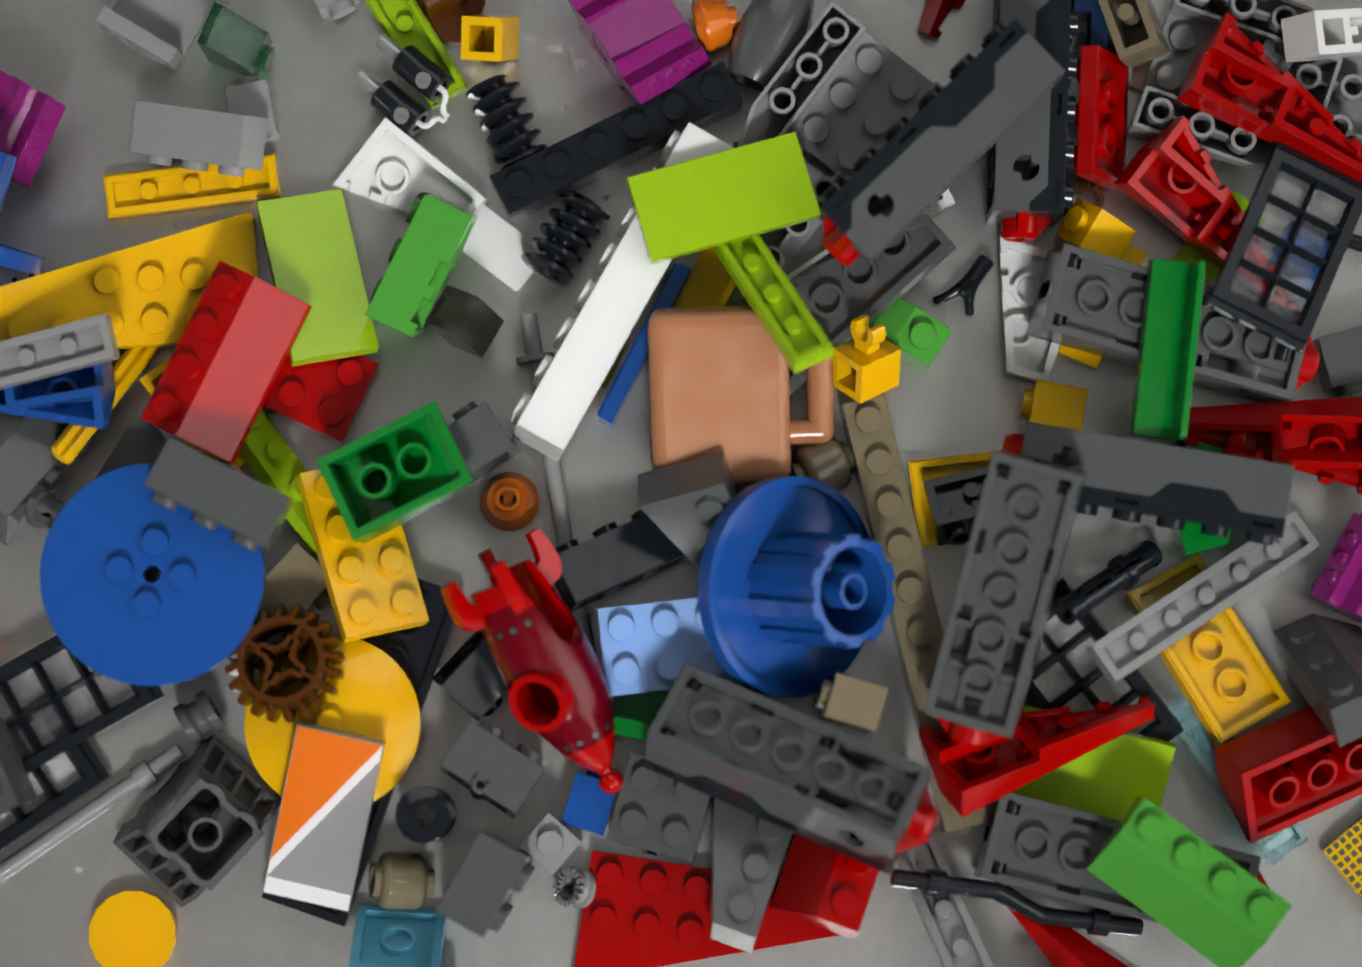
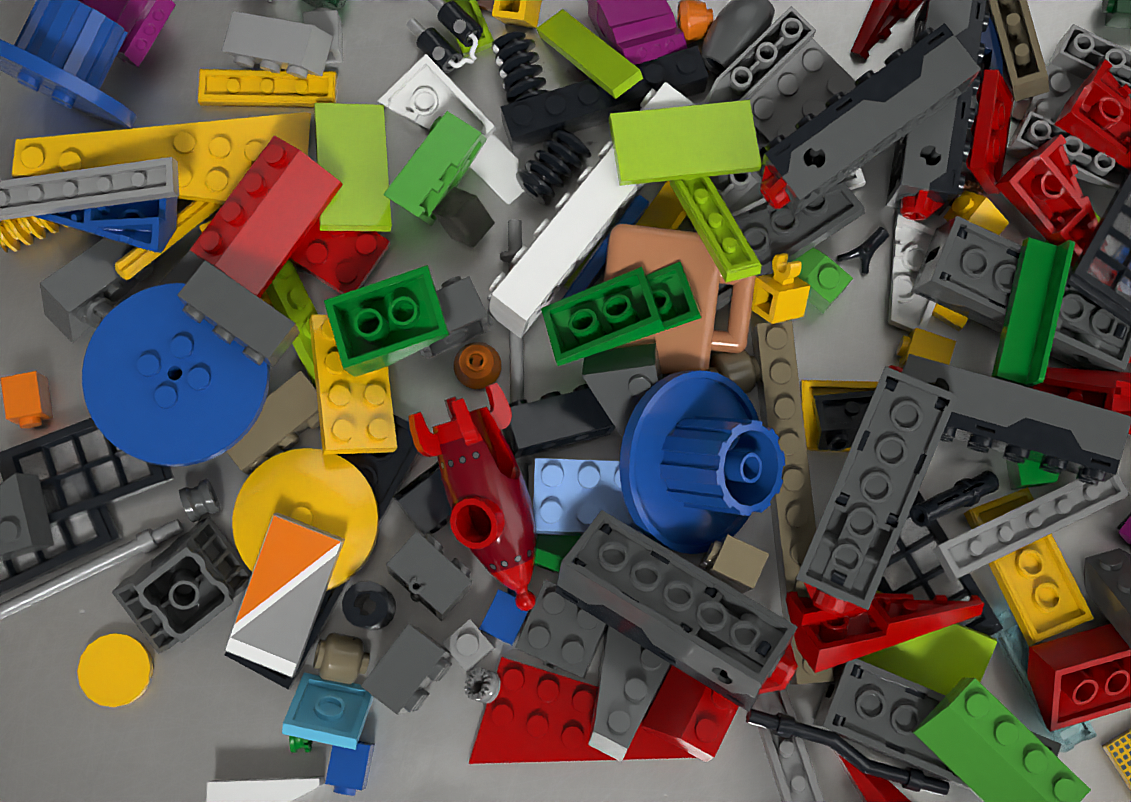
camera: 10 degrees right, 5 degrees down
reddish brown gear [225,604,346,724] -> none
none -> lime tile [536,9,643,99]
none -> green slope [541,262,702,366]

